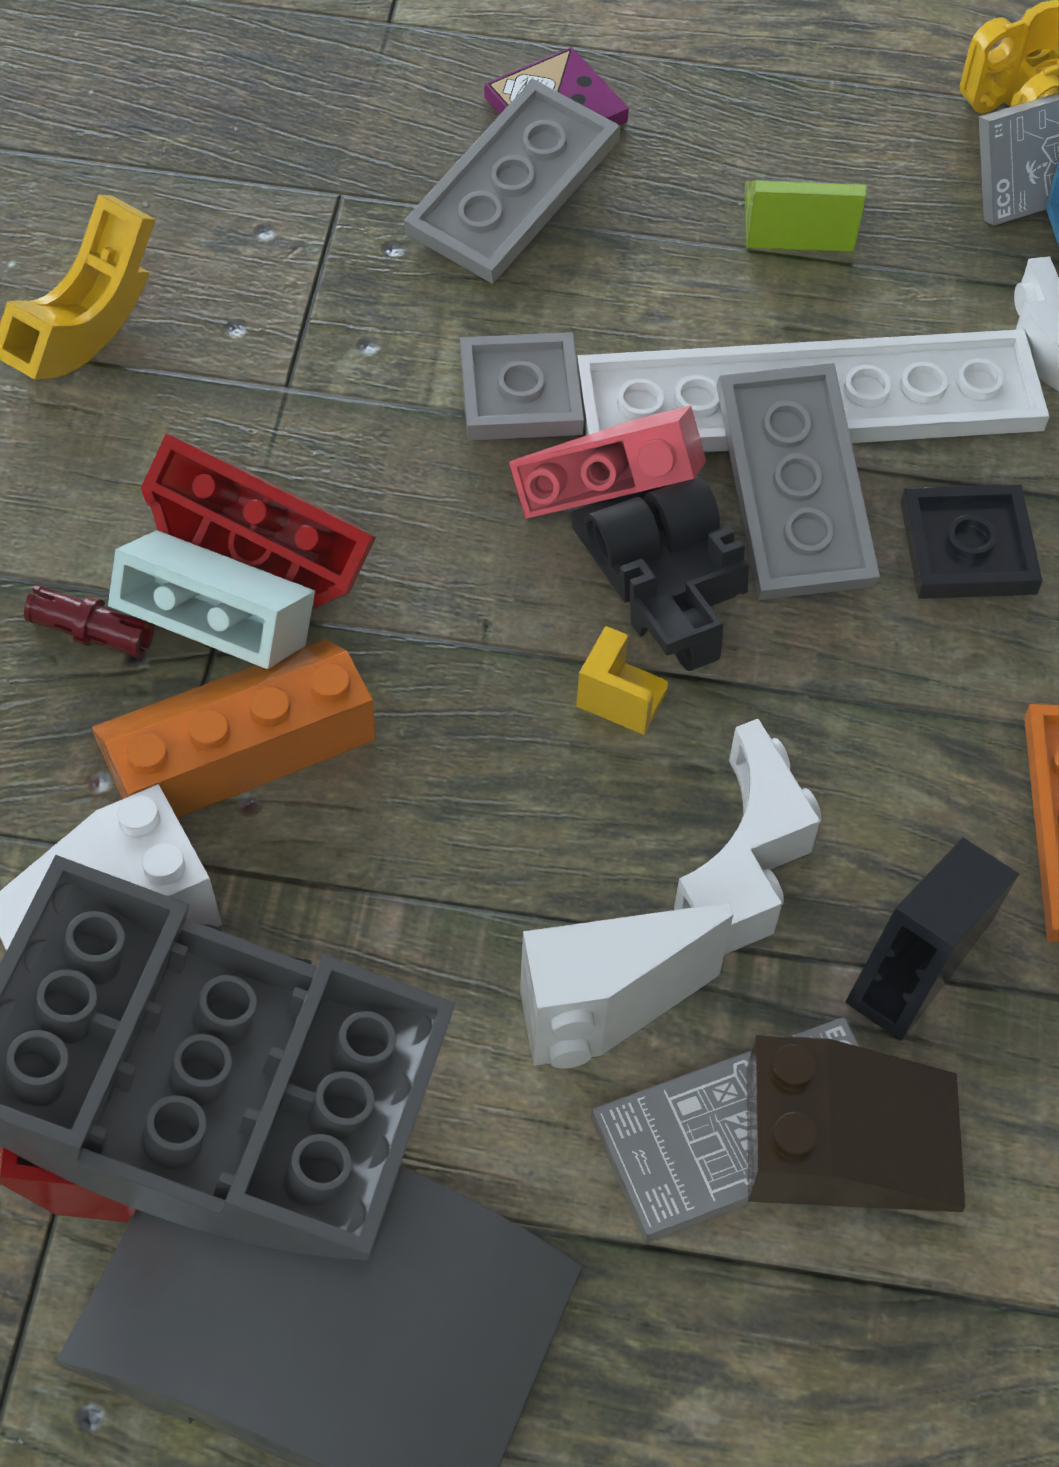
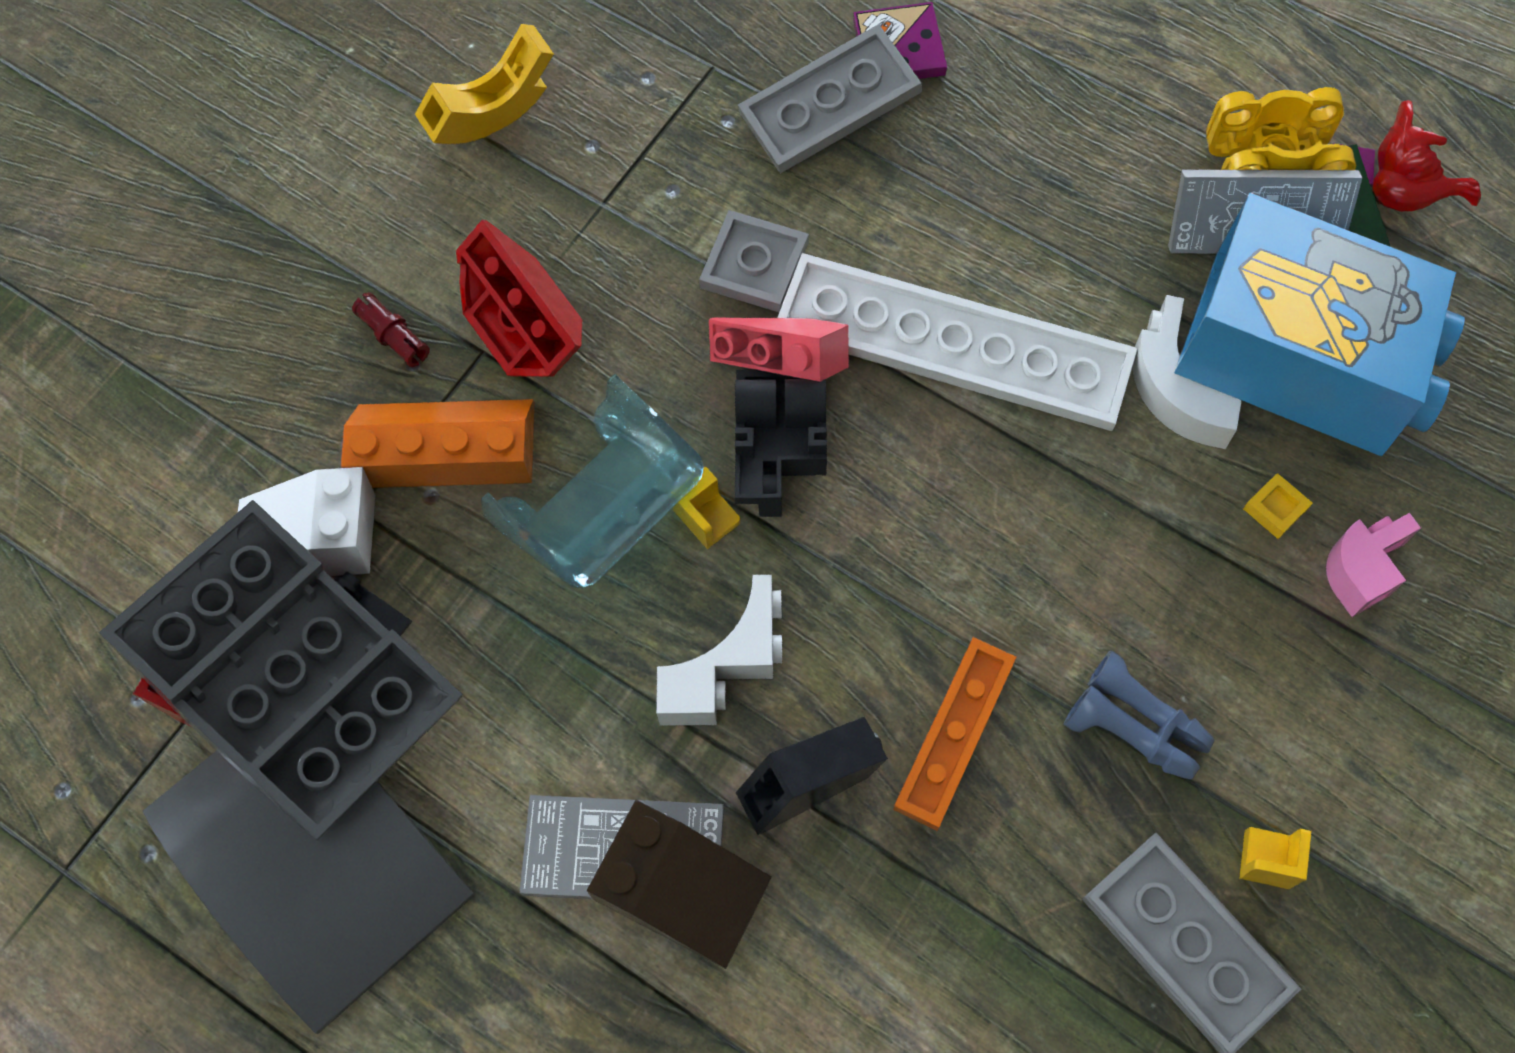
camera: 30 degrees right, 10 degrees up
light aqua brick [108,530,315,669] -> none
white slope [520,902,733,1069] -> none
light grey plate [716,363,880,600] -> none
lime slope [744,180,867,252] -> none
black plate [901,484,1043,599] -> none
none -> clear light blue windscreen [481,374,704,588]

